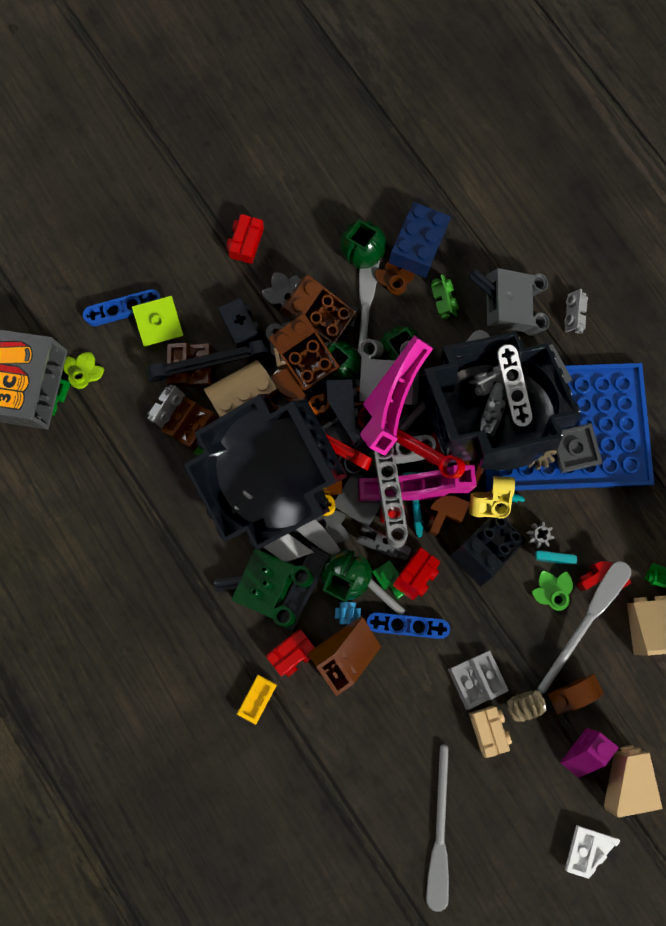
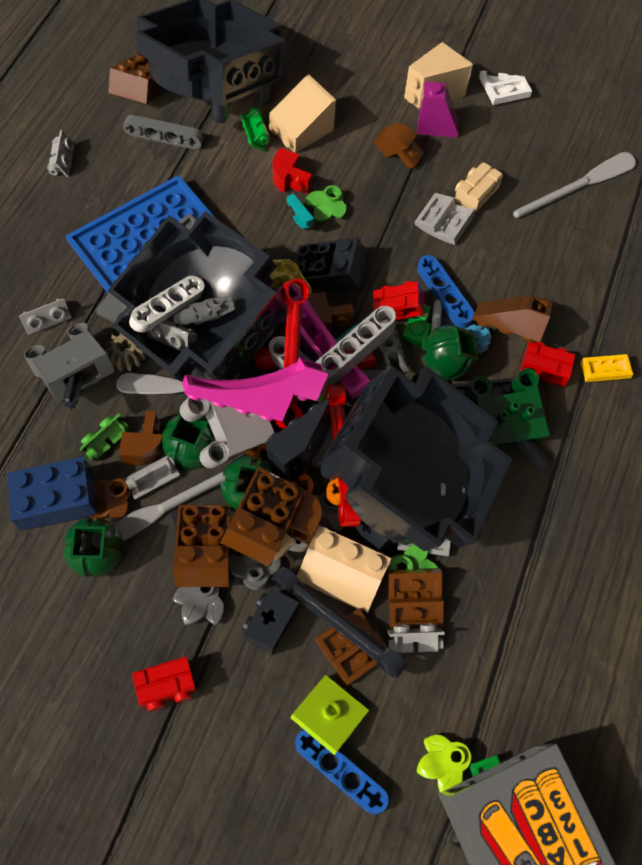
camera: 125 degrees left, 15 degrees down
dark tan gear [507,690,547,722] -> none
light grey gear [526,522,554,549] -> none
light grey piece [538,561,631,694] -> none
none -> reddish brown brick [119,411,164,466]
none -> light grey hinge [124,456,180,500]

